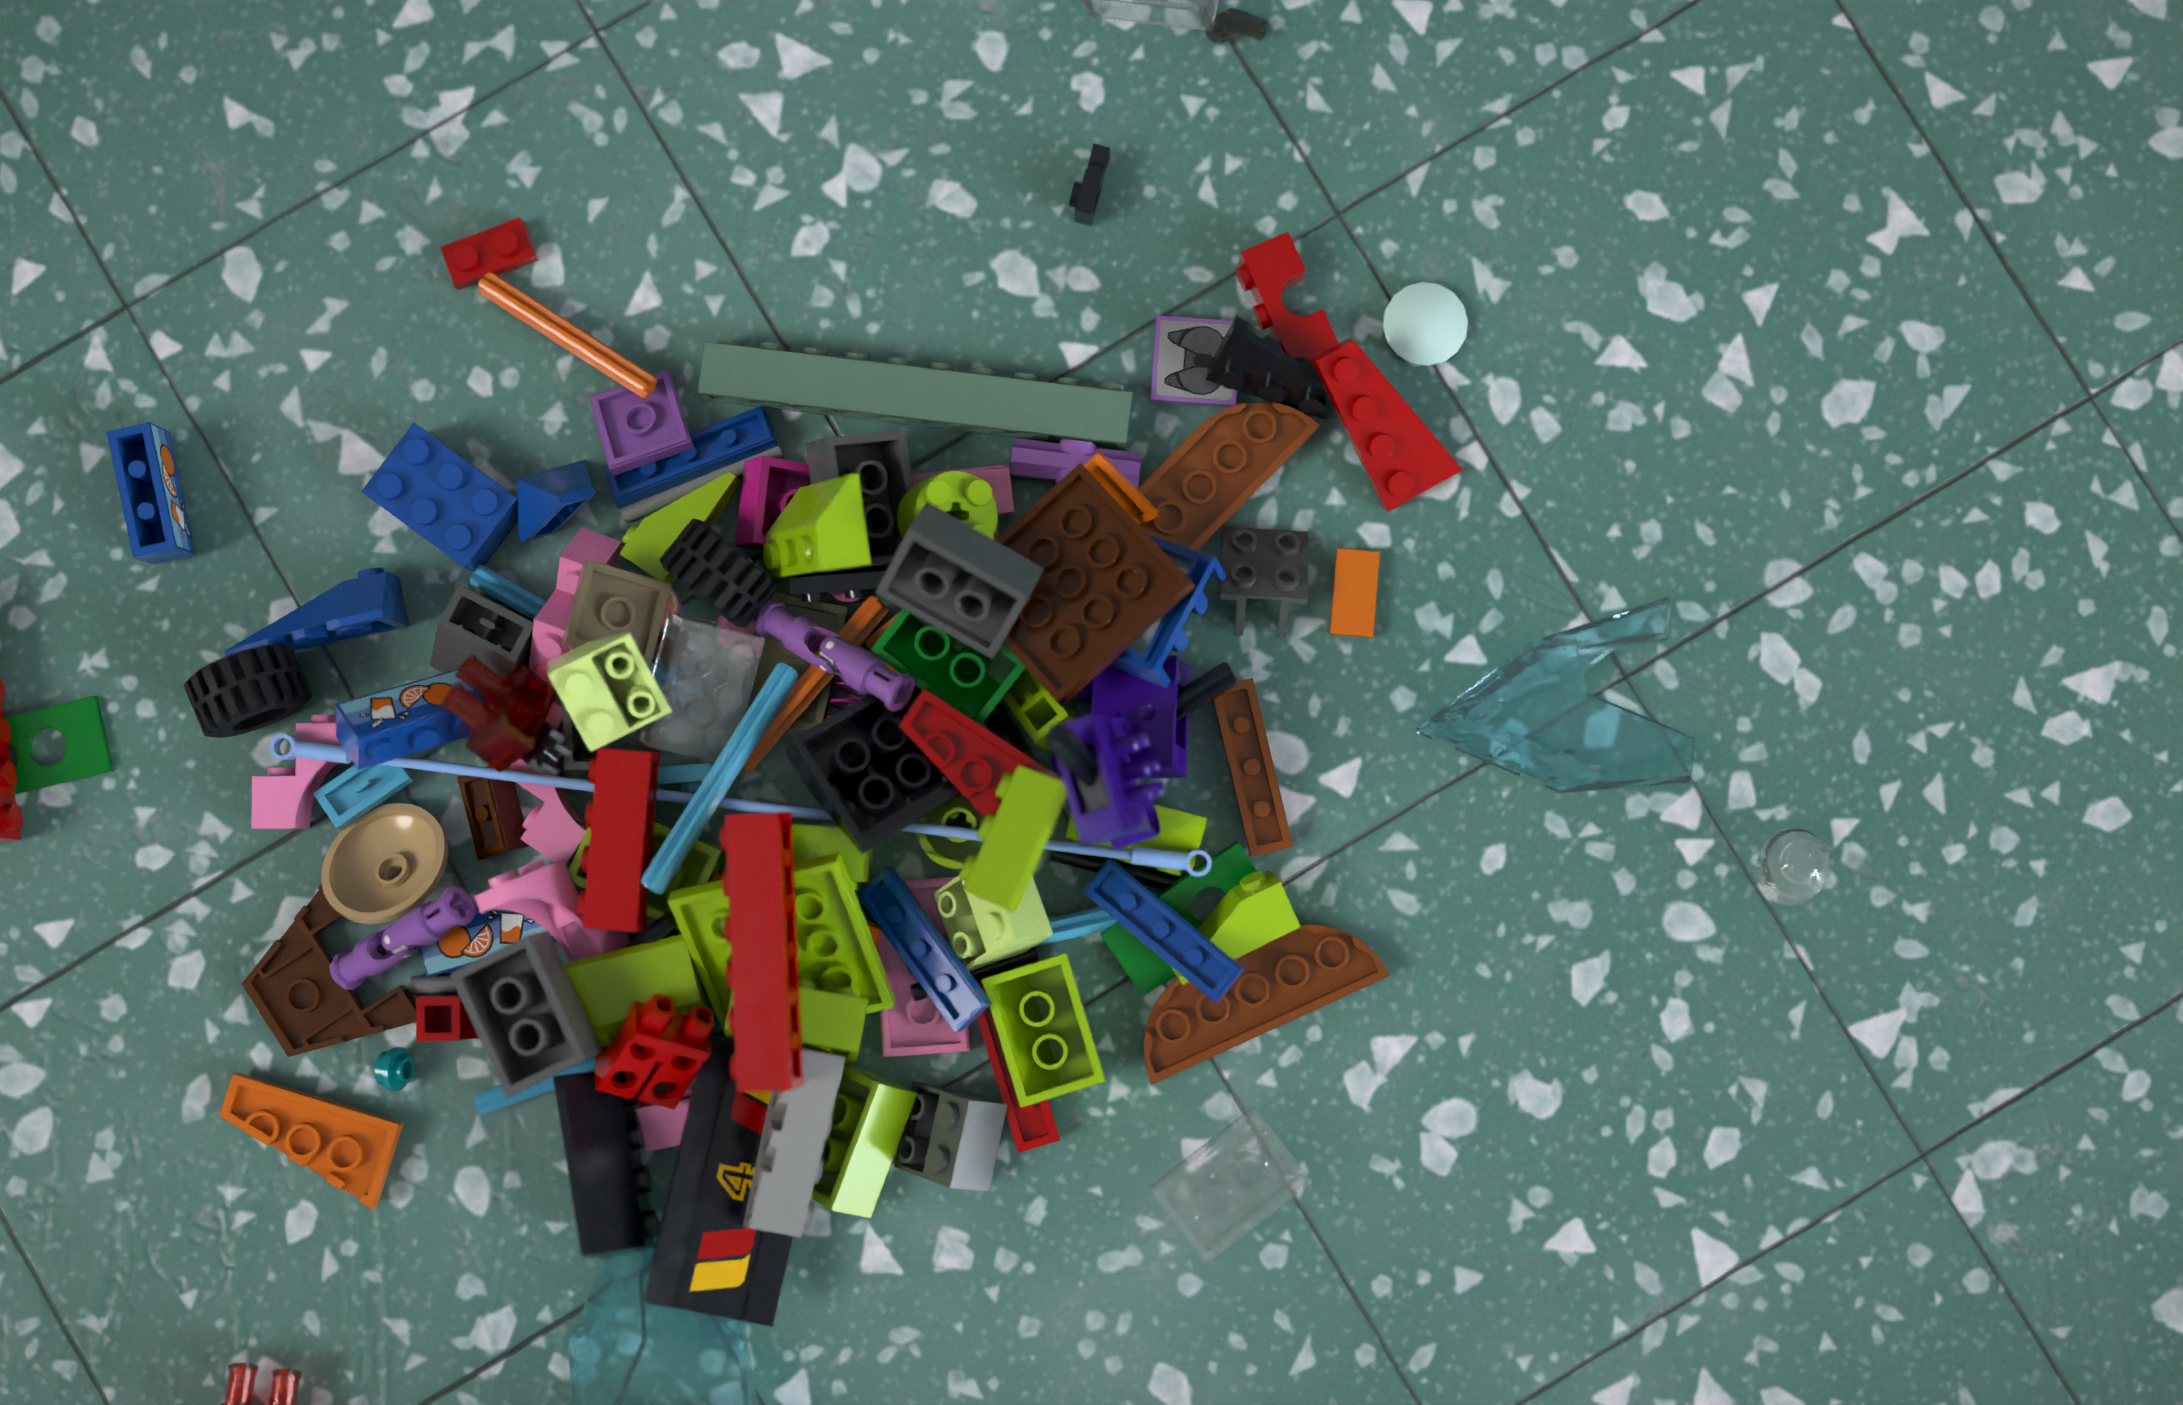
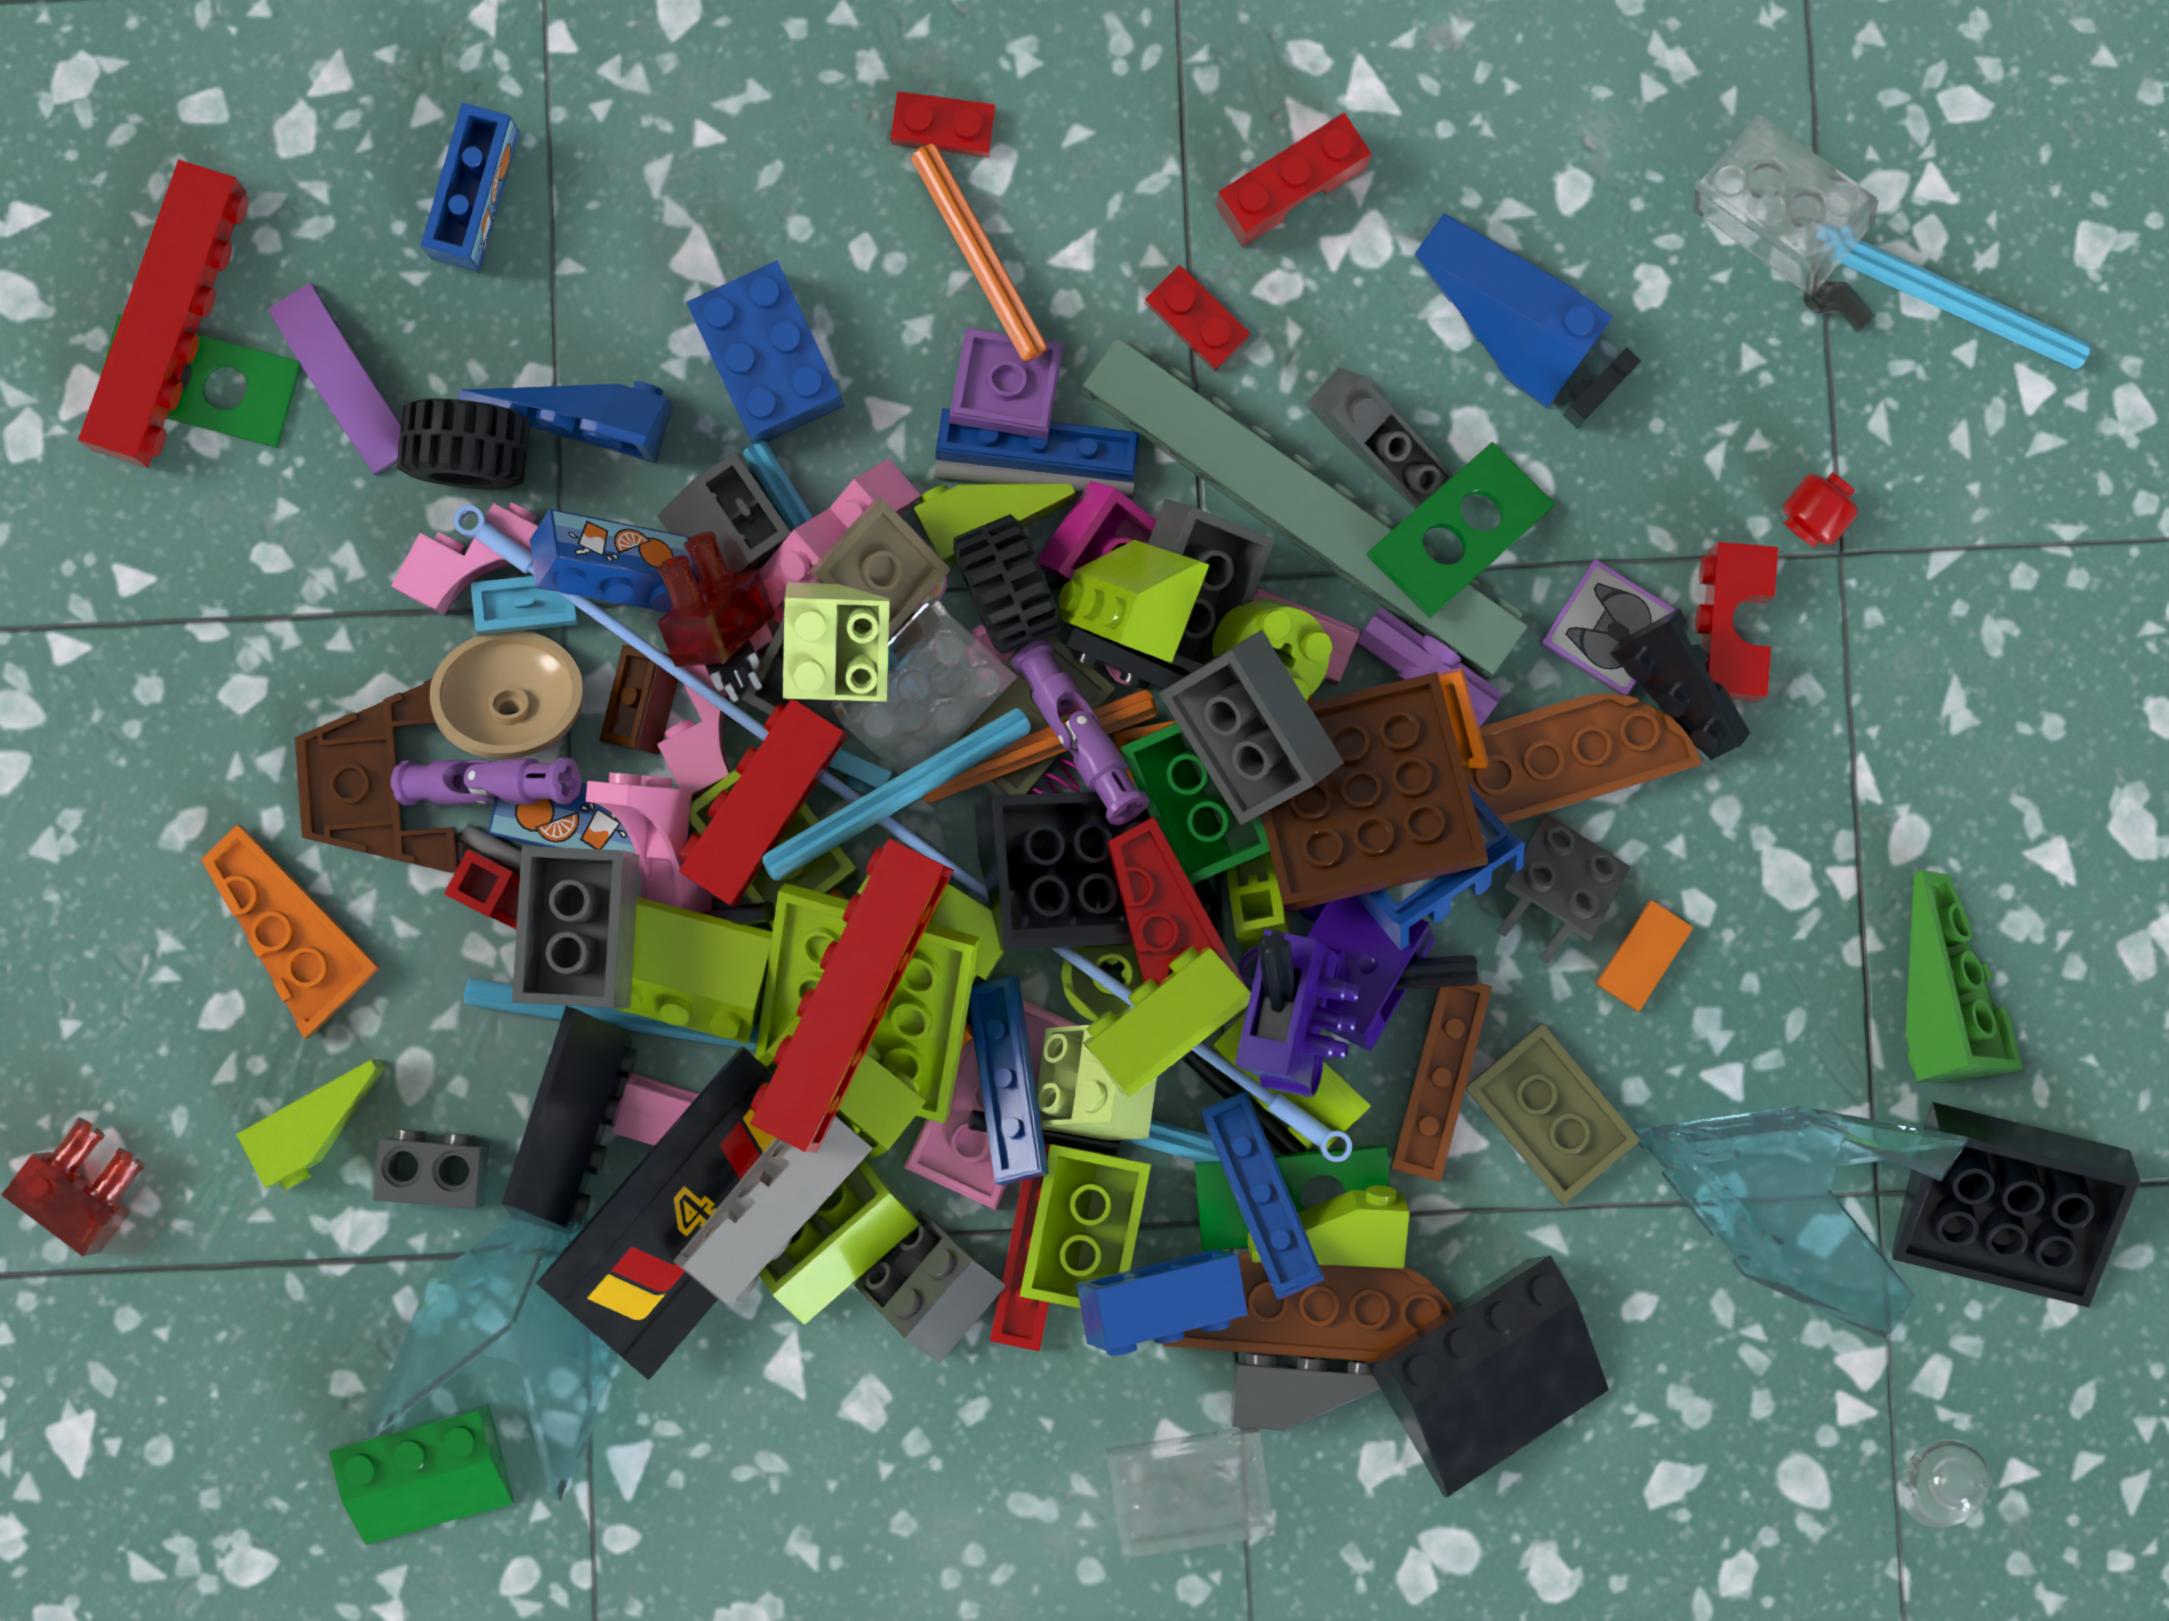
camera: 20 degrees right, 0 degrees up
teal plate [374,1047,414,1091] -> none
blue slope [517,460,596,543] -> none
red hips [594,993,714,1110] -> none
red wing [1311,338,1462,512] -> none
light aqua dish [1383,282,1468,367] -> none
none -> lime slope [236,1059,386,1191]
none -> medium lavender slope [268,283,401,475]
none -> dark grey brick [373,1129,489,1209]
none -> blue brick [1077,1248,1248,1356]
none -> red plate [1144,264,1250,372]
none -> red arch [1216,112,1372,247]
none -> dark grey slope [1230,1353,1381,1431]
none -> dark grey slope [1305,368,1454,509]
none -> green piece [1366,441,1556,619]
none -> black slope [1366,1255,1609,1497]
none -> blue wedge [1415,213,1613,408]
none -> olive plate [1465,1023,1641,1205]
none -> red head [1783,472,1858,548]
none -> black slope [1891,1102,2140,1308]
none -> bright green wedge [1906,870,2023,1084]

